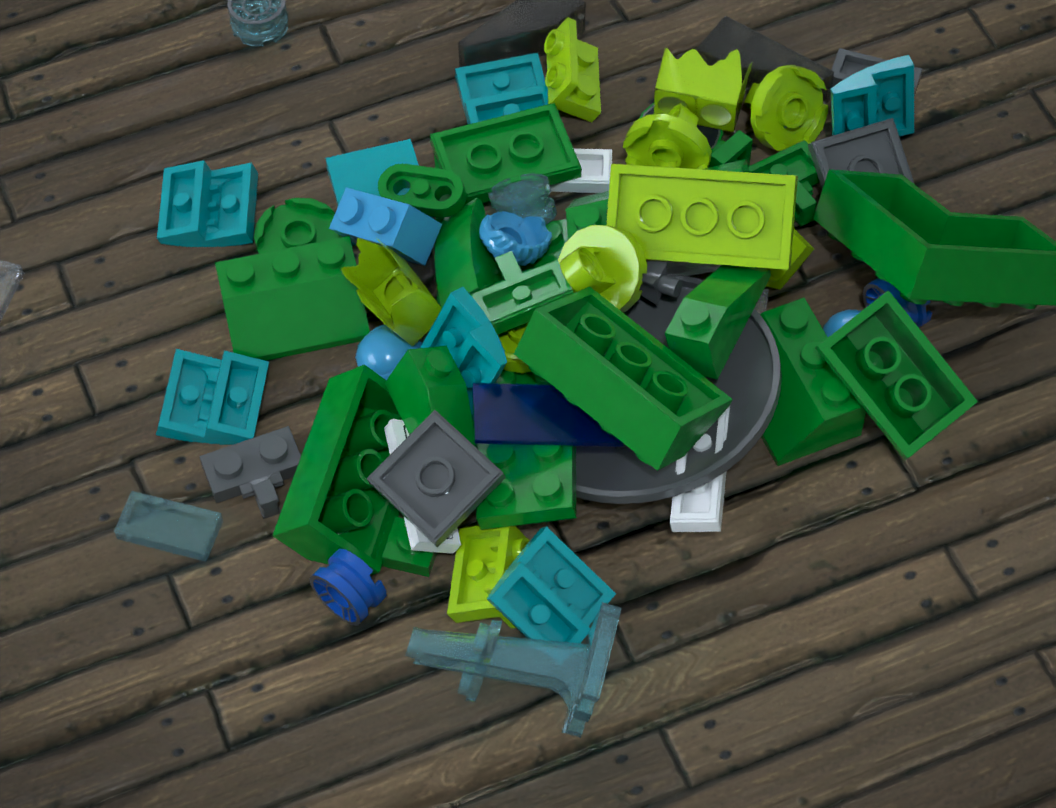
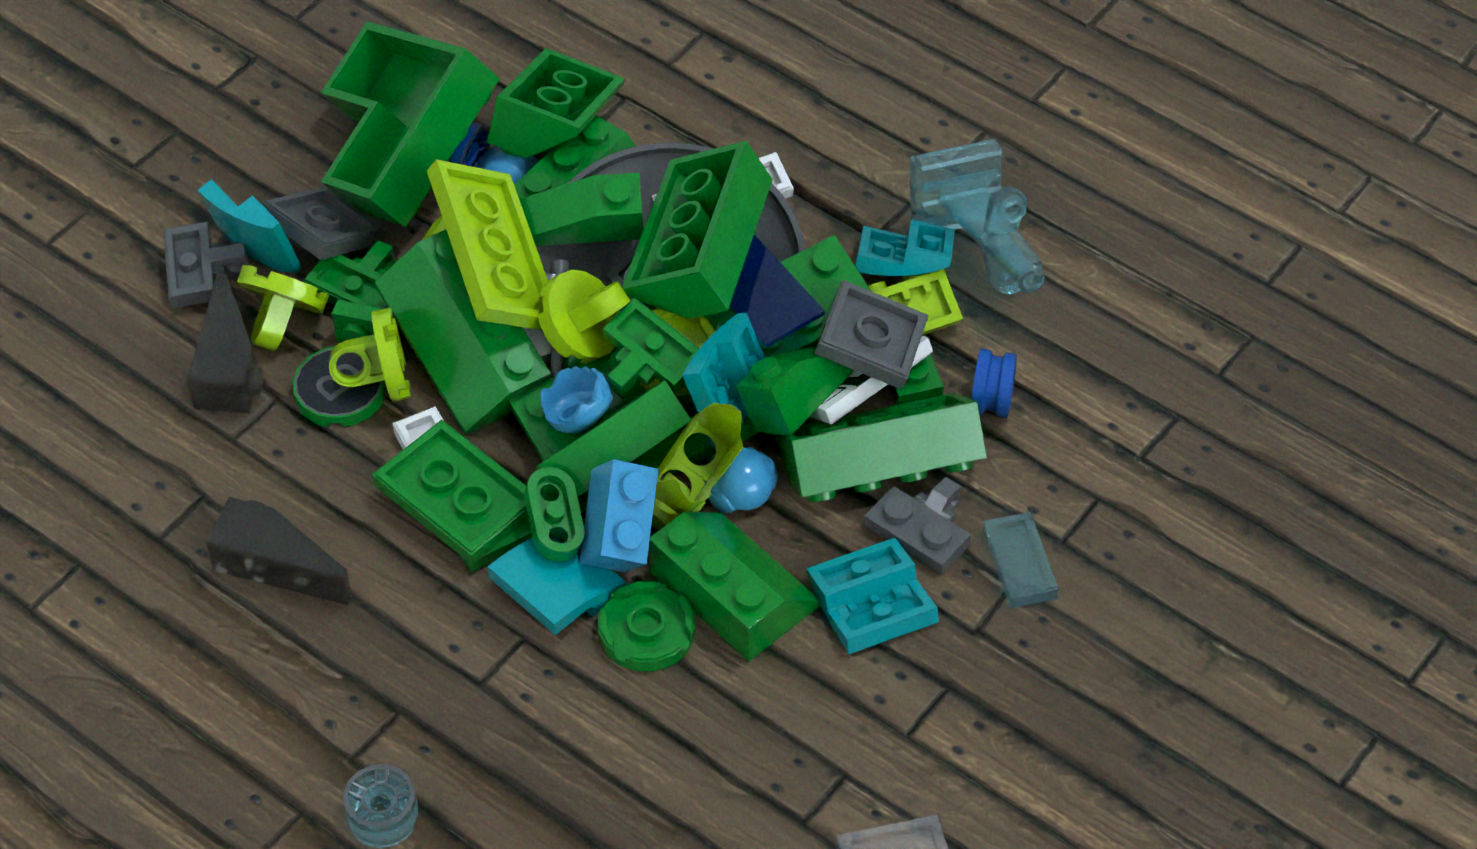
camera: 120 degrees left, 5 degrees down
teal slope [157,160,258,247] -> none
teal slope [455,53,548,124] -> none
clear light blue wheel [488,173,557,225] -> none
lime bracket [544,17,601,123] -> none
lime piece [654,48,753,132] -> none

